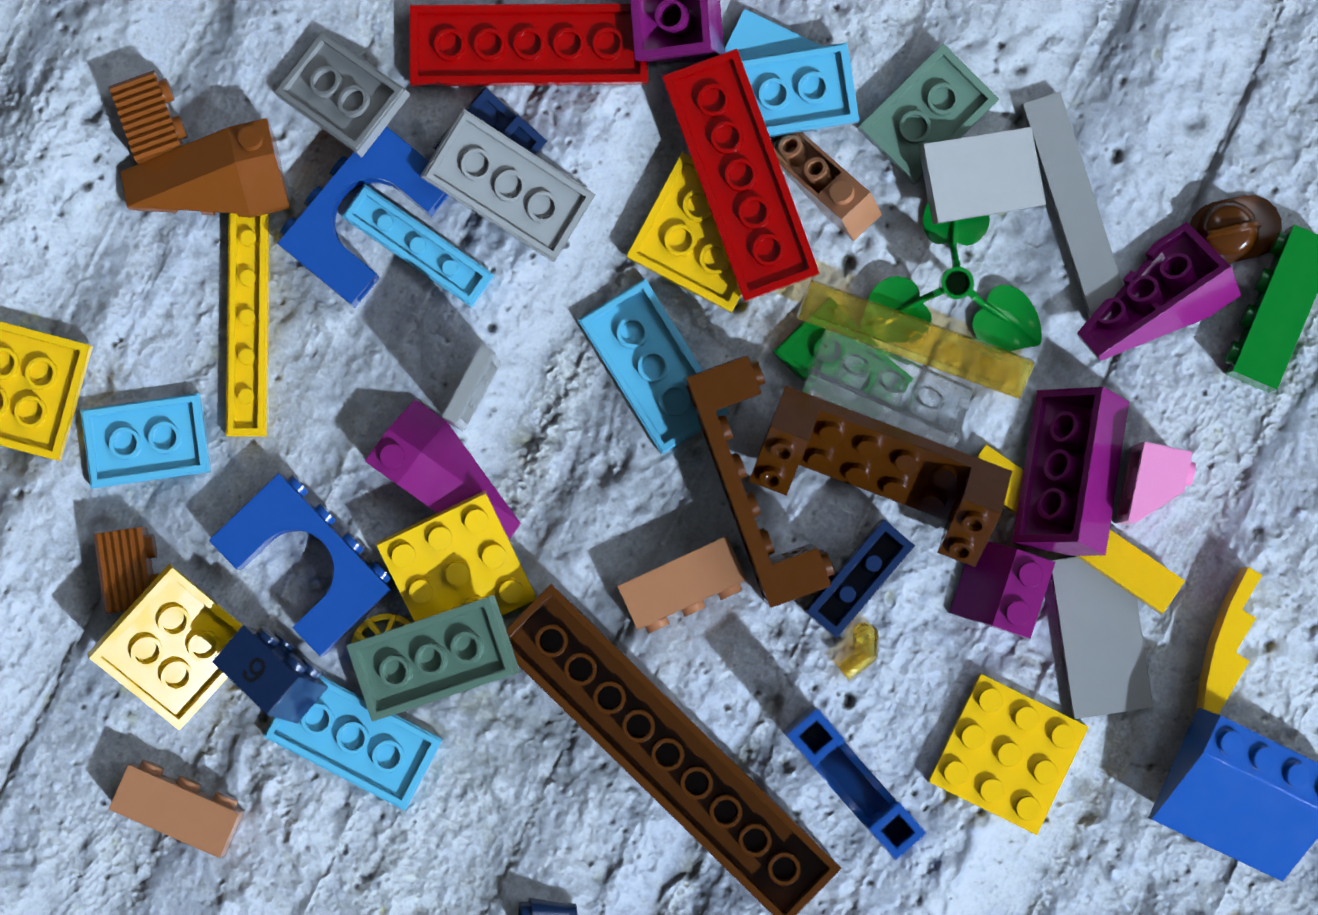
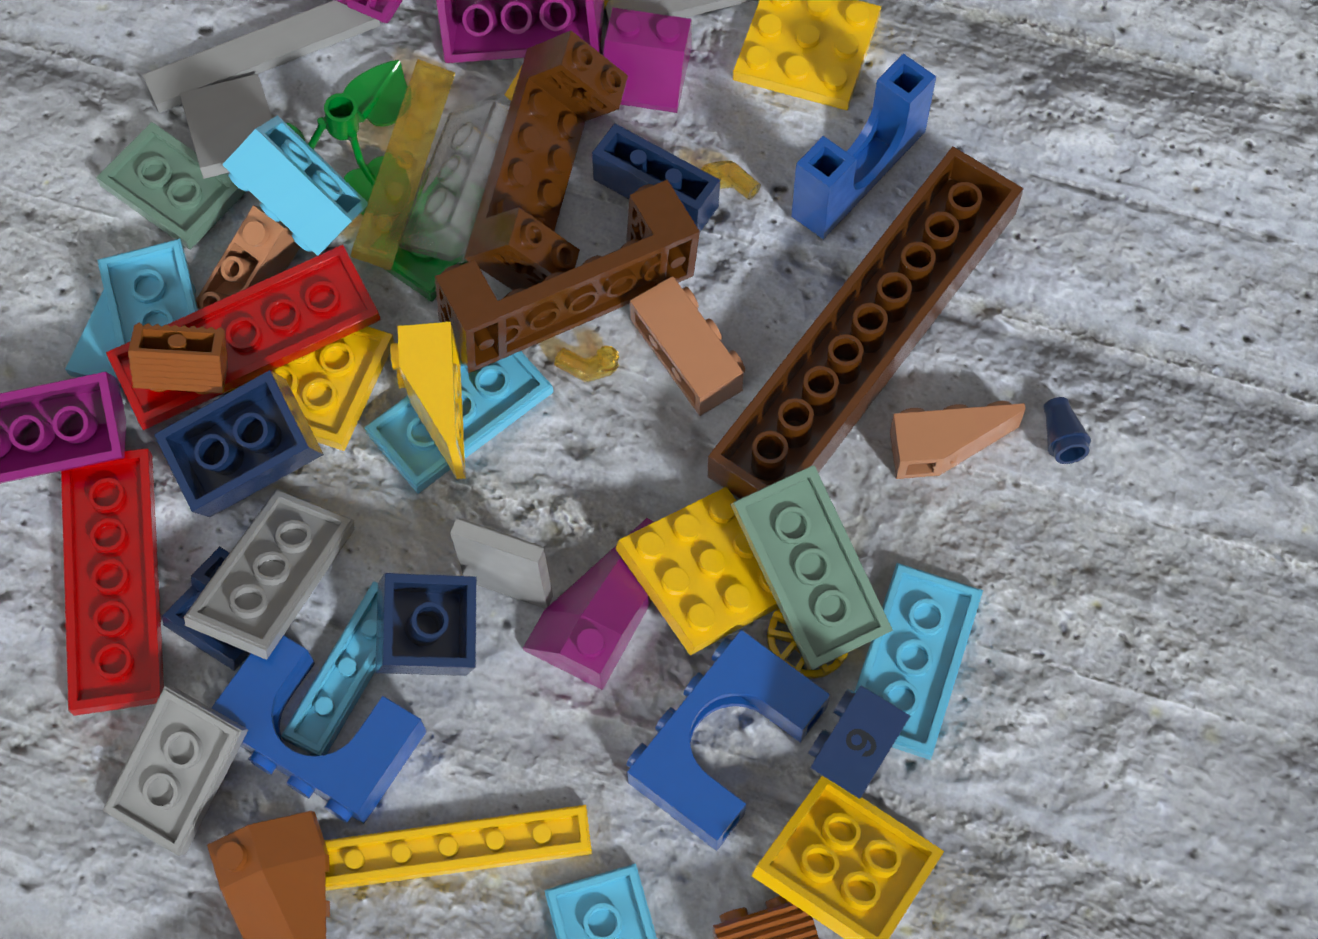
camera: 90 degrees left, 20 degrees down
nougat brick [109,759,245,858] -> none
none -> dark orange brick [128,322,228,394]
none -> dark blue brick [154,370,324,517]
none -> medium azure brick [222,115,369,256]
none -> dark blue brick [376,573,477,676]
none -> yellow slope [390,322,466,479]
none -> clear yellow arm [554,345,619,382]
none -> nougat slope [890,401,1026,479]

